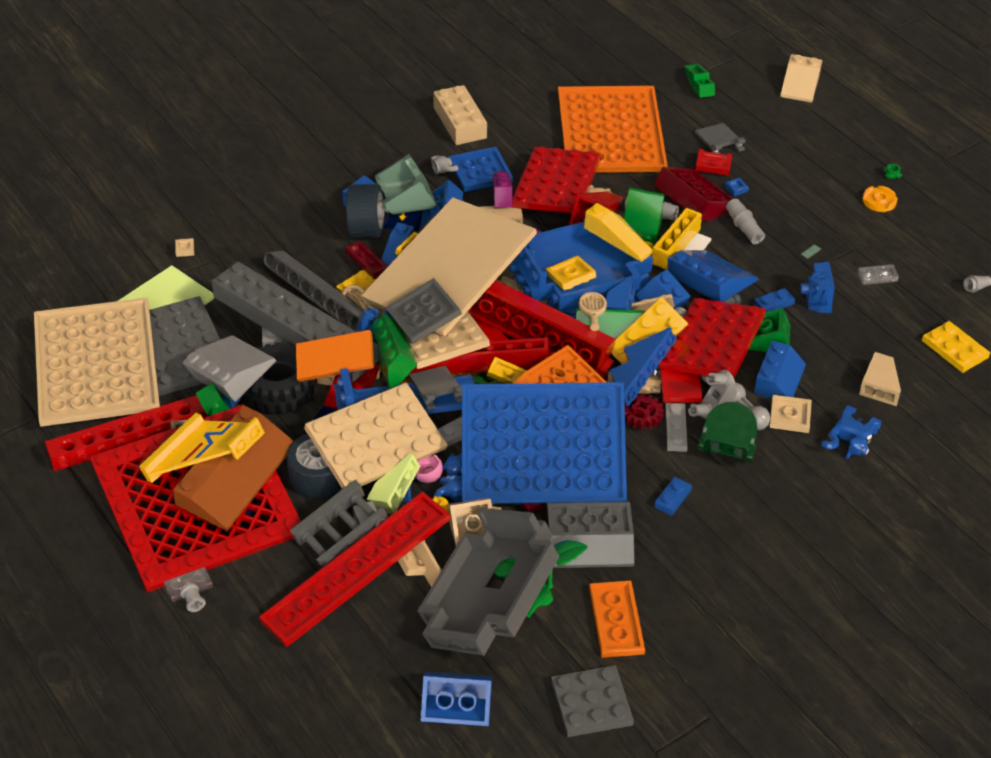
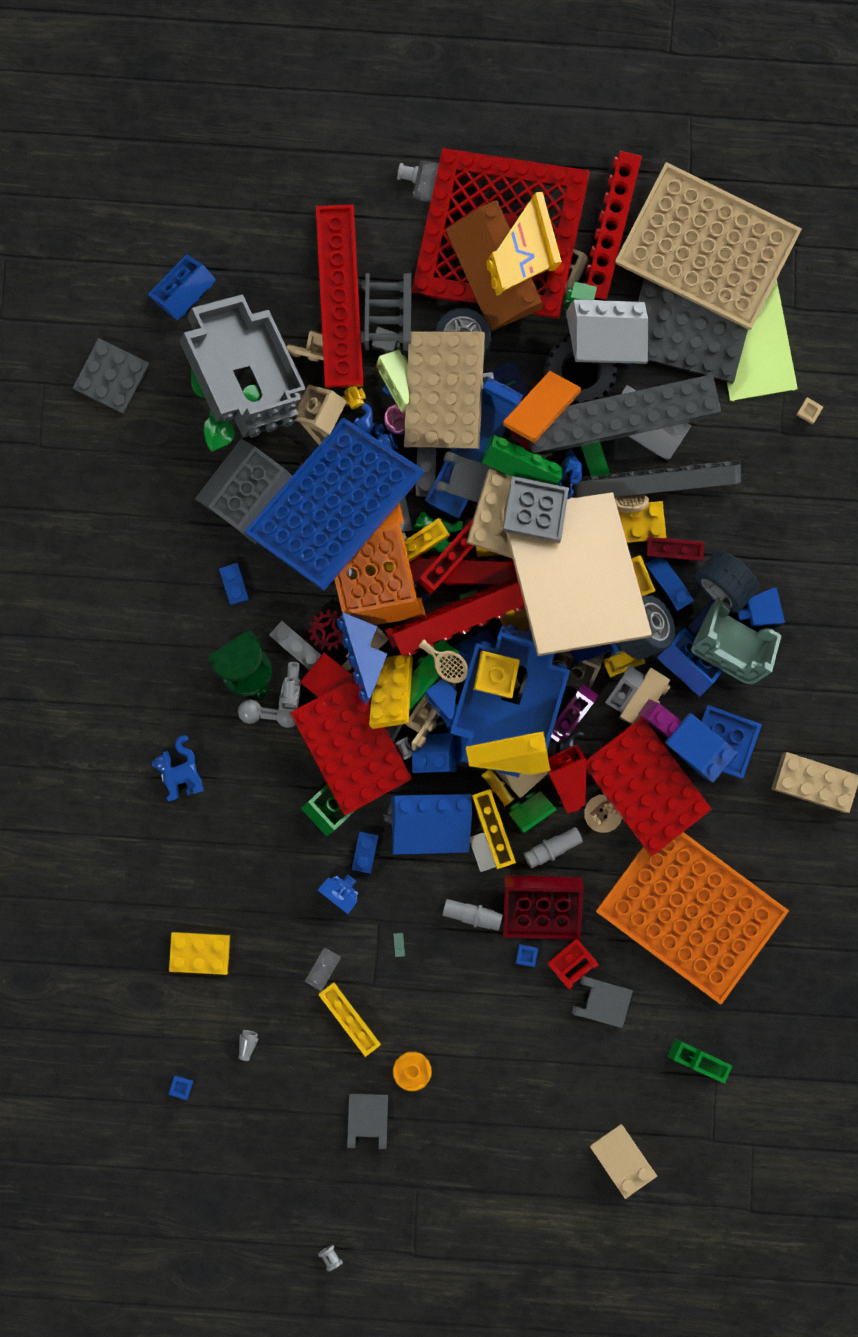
camera: 125 degrees right, 40 degrees up
light grey piece [431,155,458,175] -> none
orange tile [589,581,645,658] -> none
blue slope [754,340,806,399] -> none
tan plate [769,395,812,433] -> none
tan slope [859,352,901,406] -> none
green plate [883,164,902,179] -> none
none -> yellow plate [318,982,381,1057]
none -> dark grey flag [347,1094,388,1149]
none -> blue slope [665,713,737,782]

